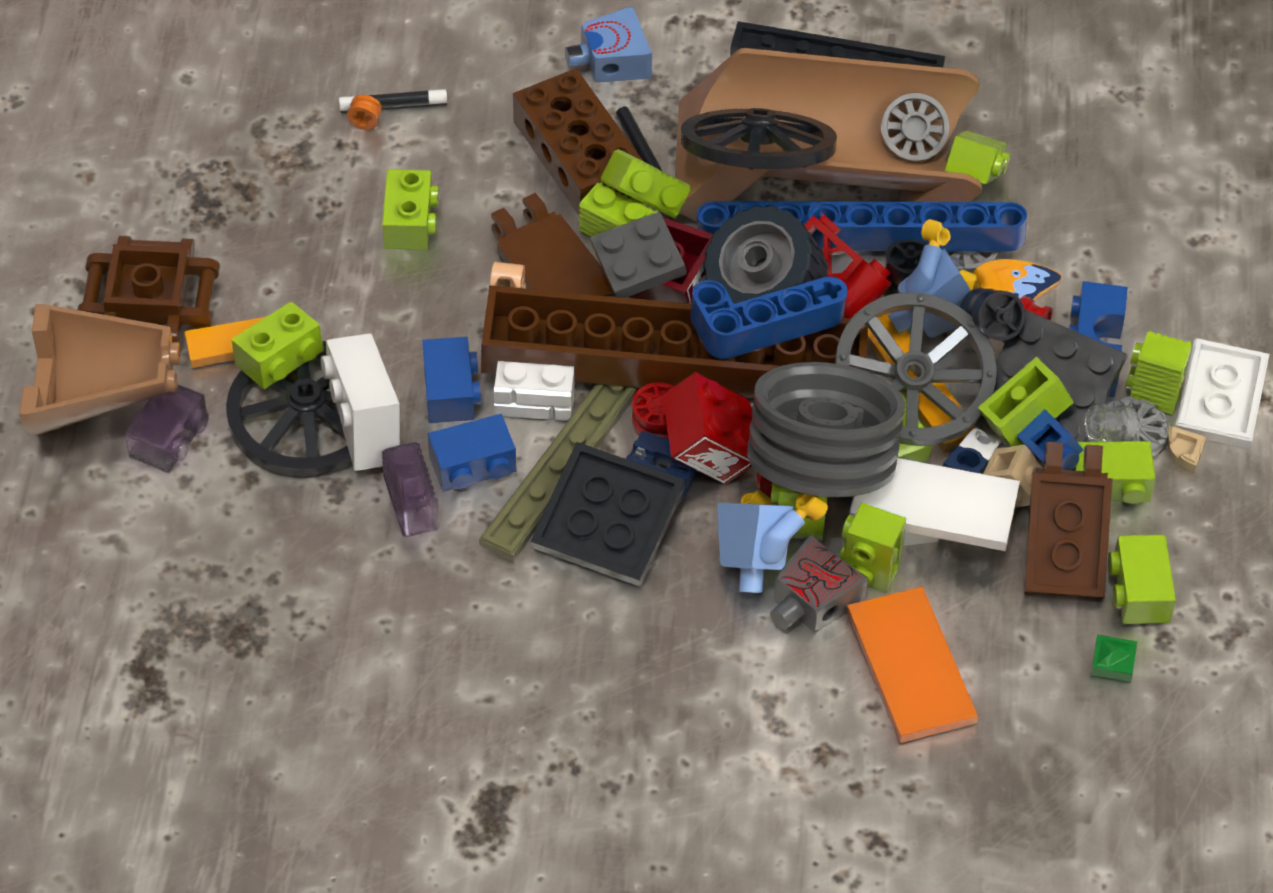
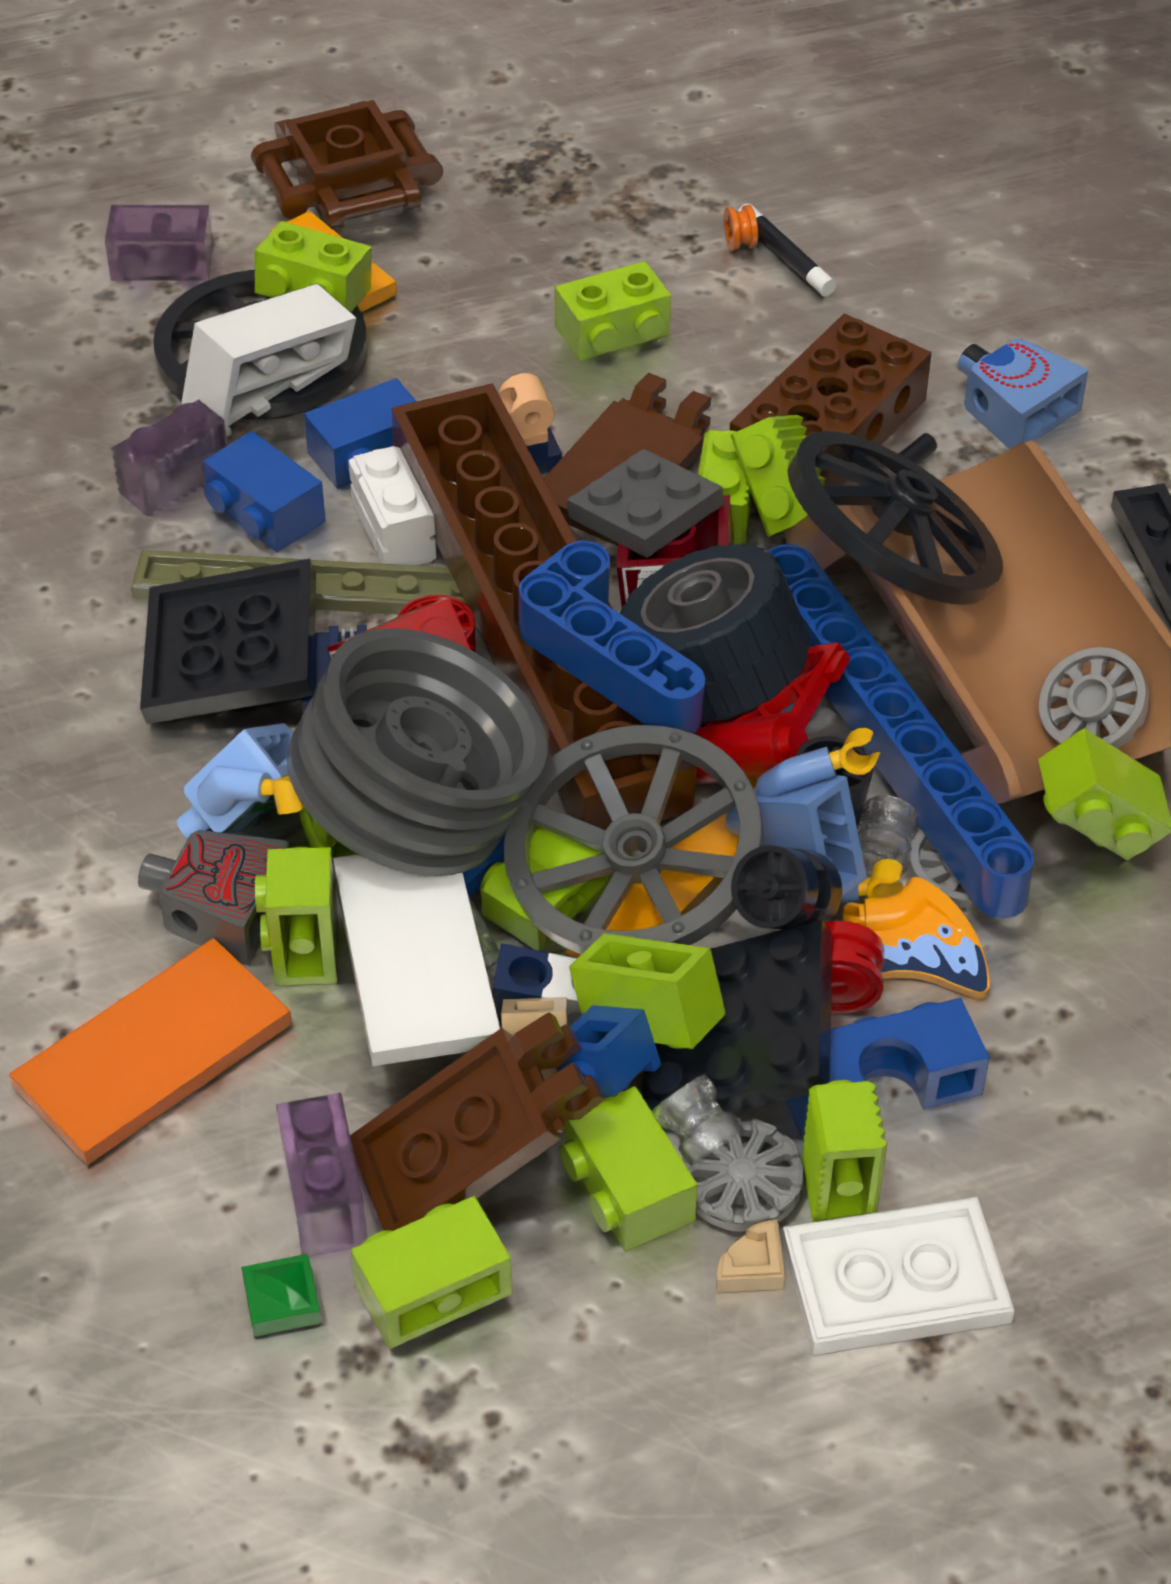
camera: 65 degrees right, 5 degrees down
medium nougat cone [19,304,181,436] -> none
none -> clear purple brick [276,1092,367,1257]

